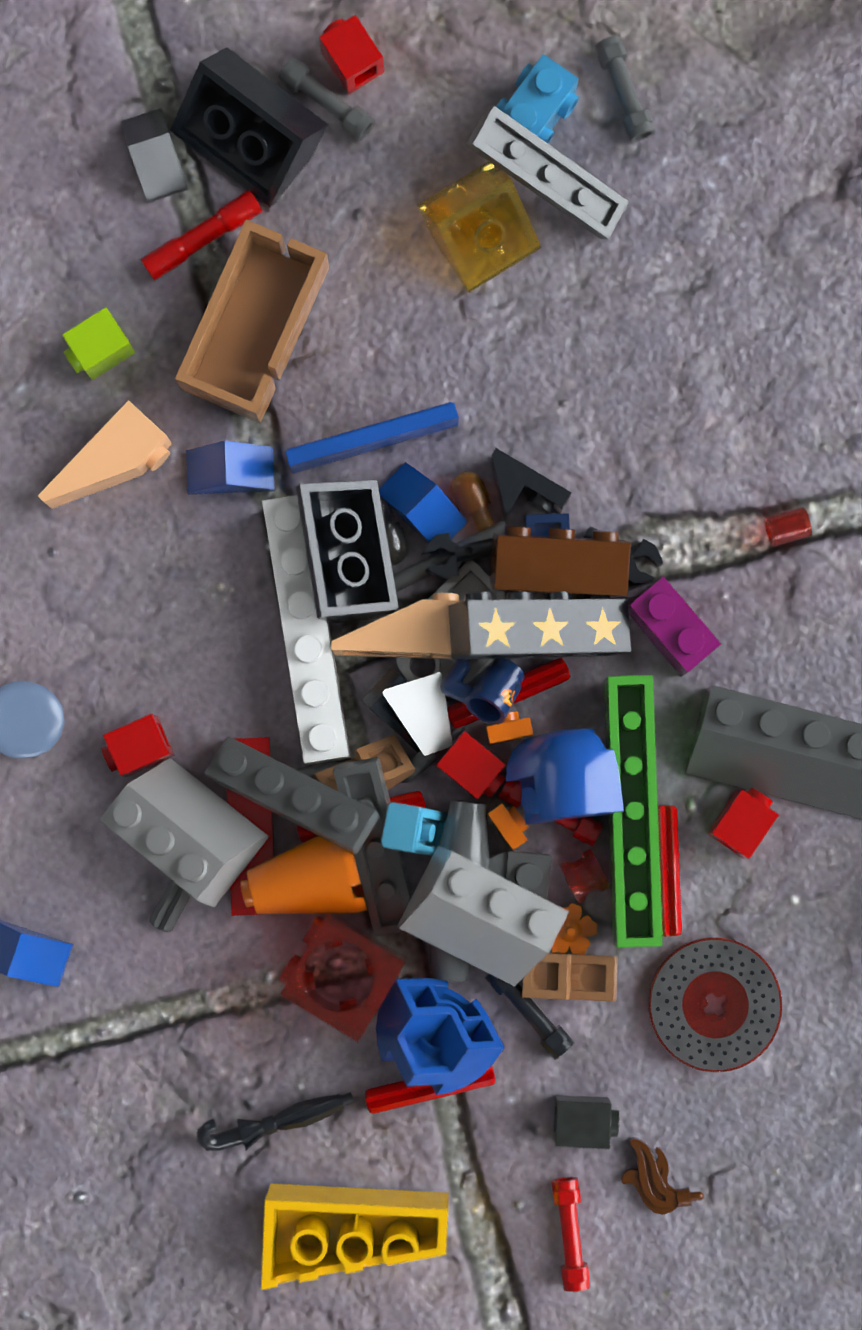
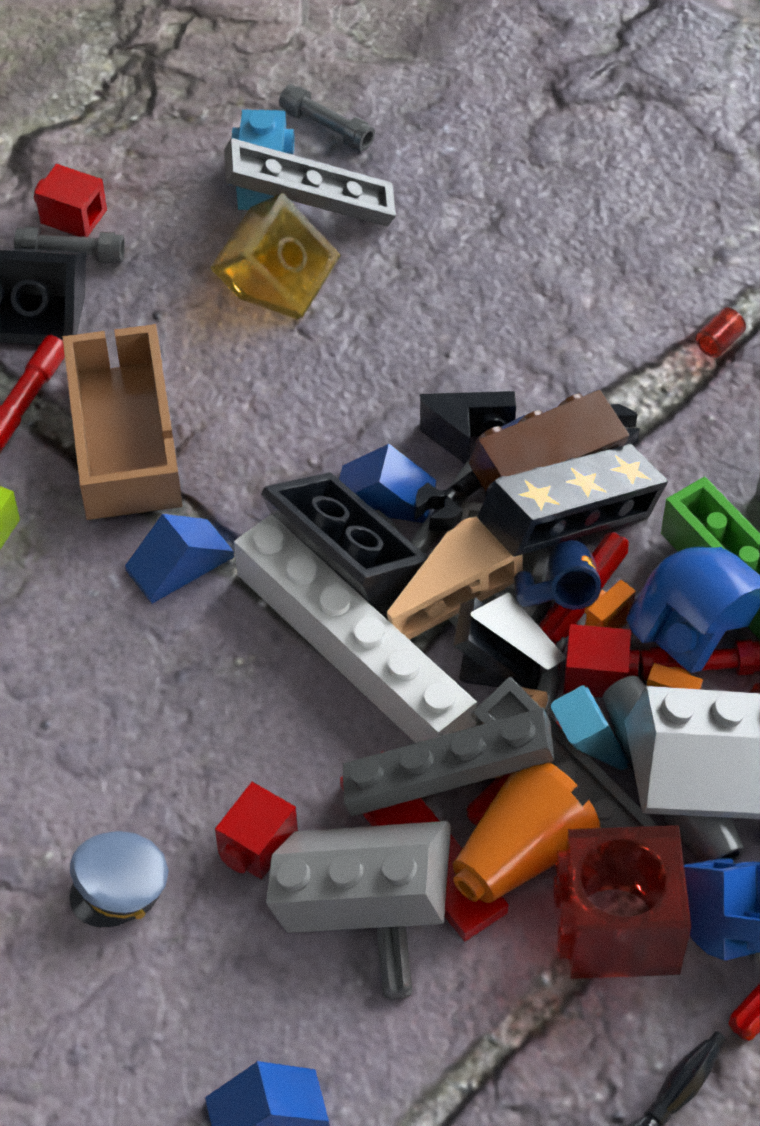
camera: 35 degrees left, 30 degrees down
light nougat slope [38,400,172,509] -> none
blue tile [285,402,459,474] -> none
clear orange cylinder [450,471,494,531] -> none
magenta brick [628,576,721,677] -> none

